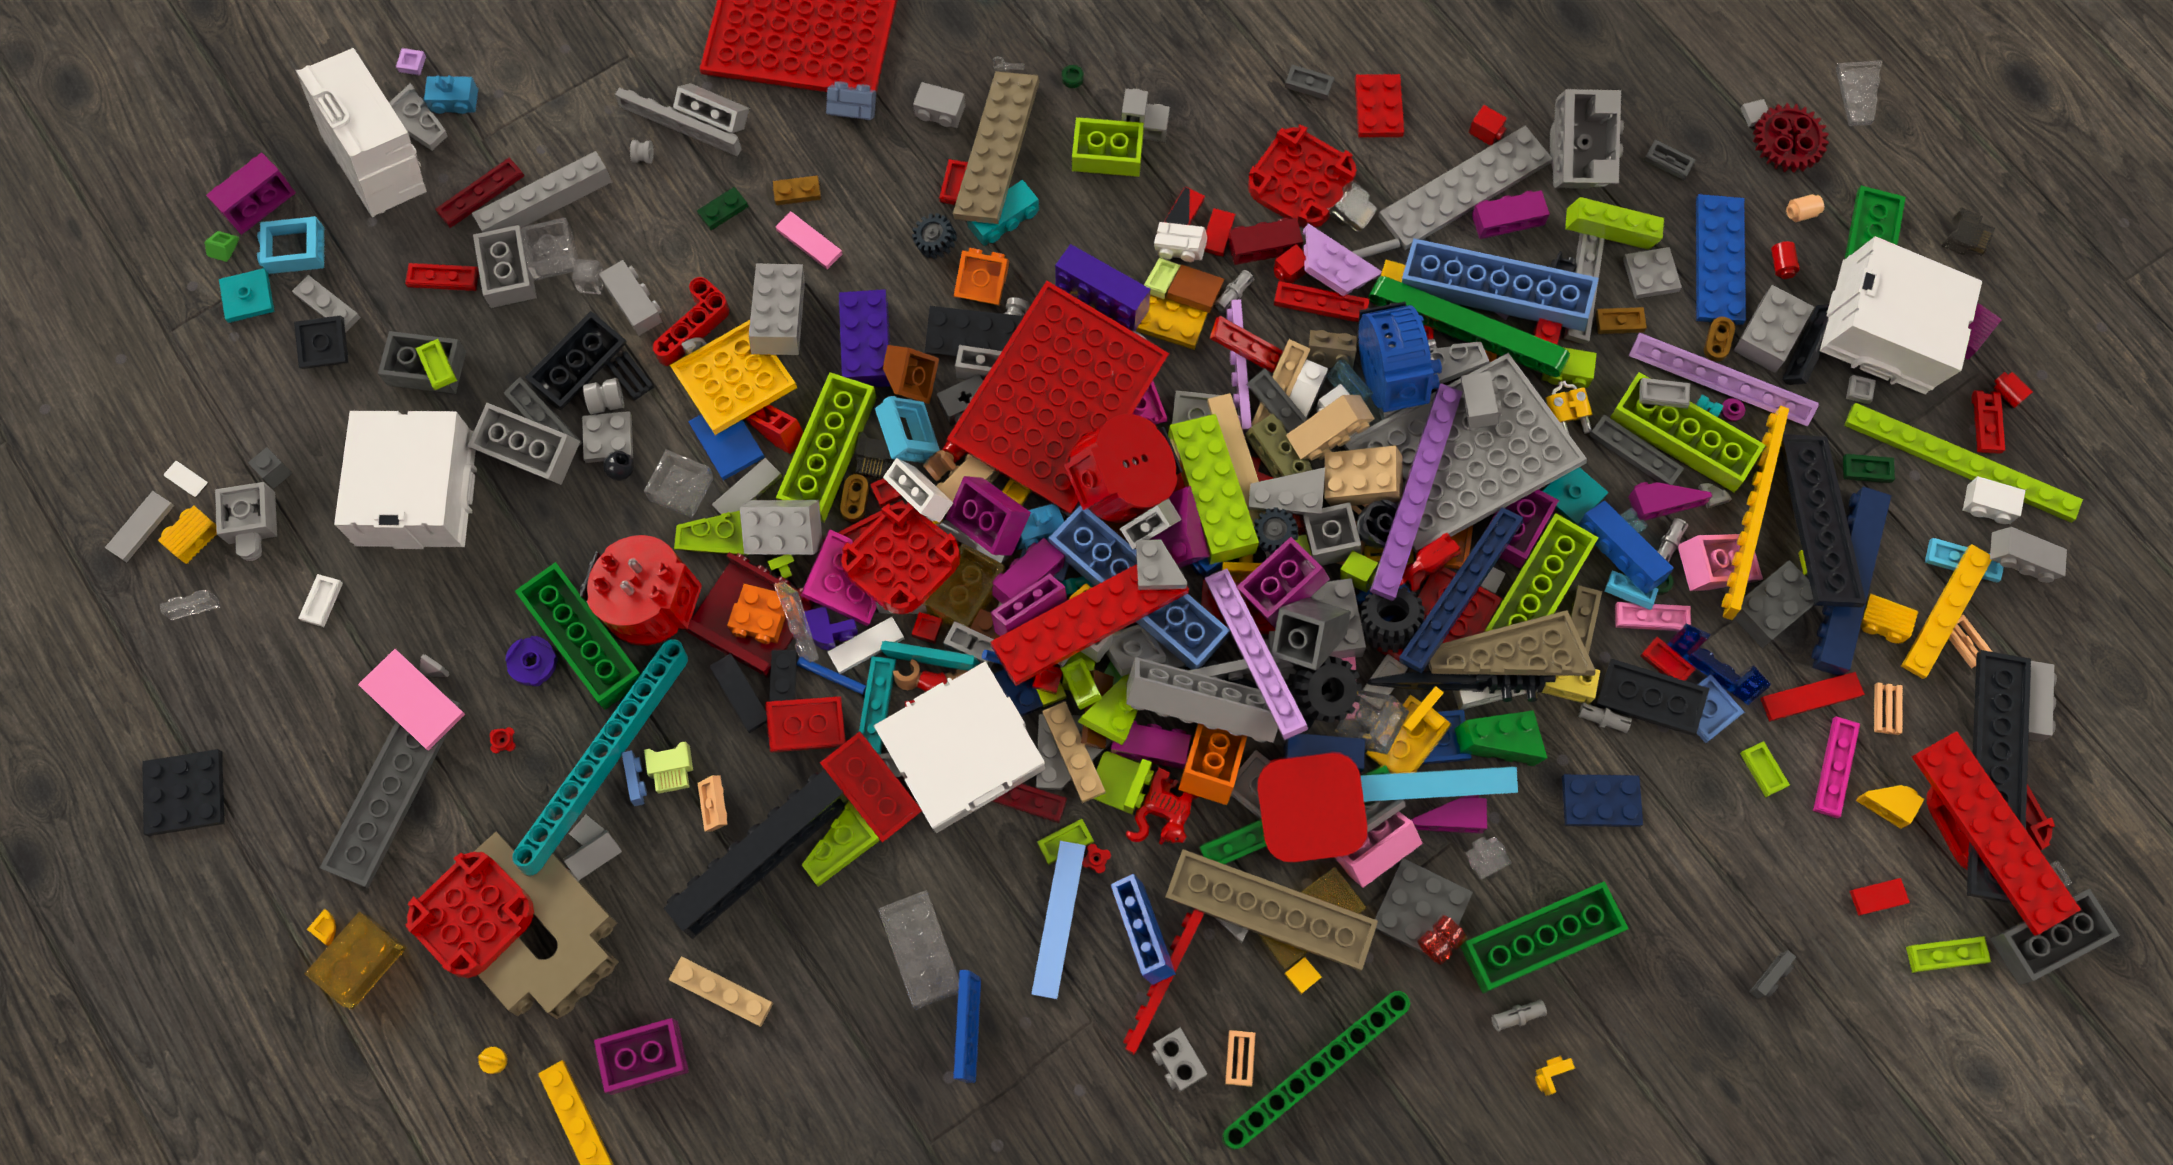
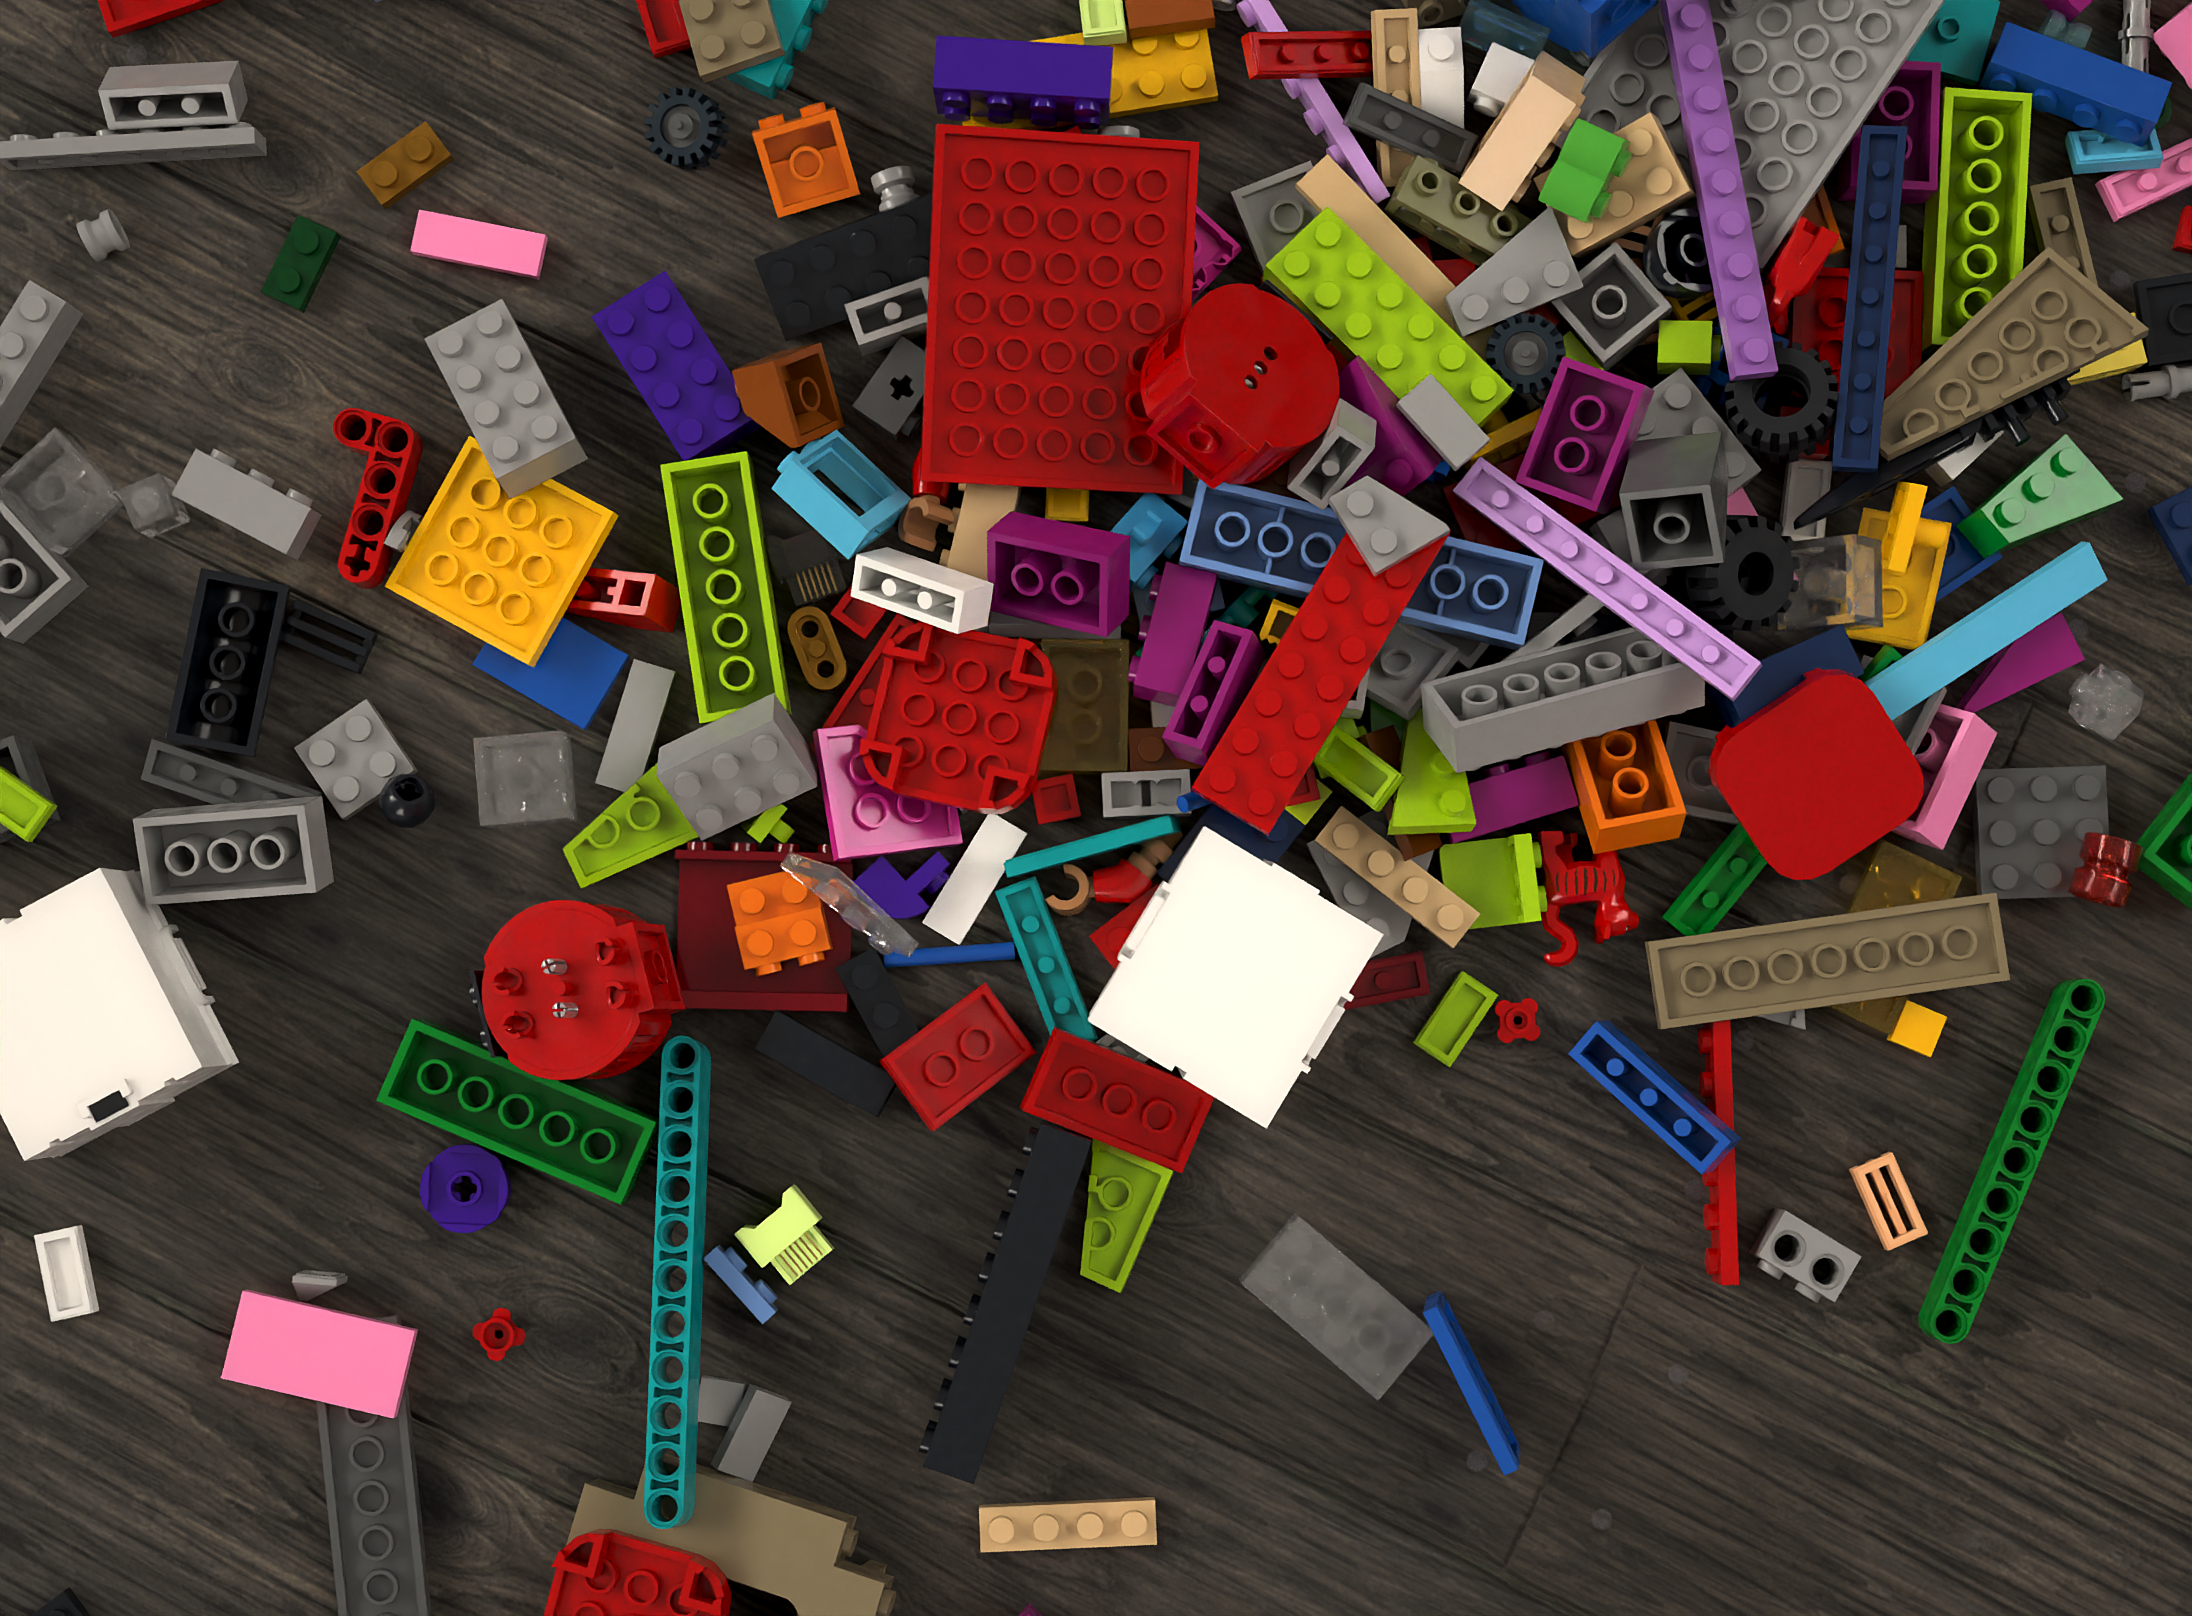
camera: 30 degrees left, 15 degrees up
light grey wheel [583,378,624,415] -> none
light nougat plate [698,775,728,832] -> none
light blue tile [1032,841,1085,999] -> none
none -> light grey tile [1396,374,1490,471]
none -> bright green brick [1538,118,1632,224]

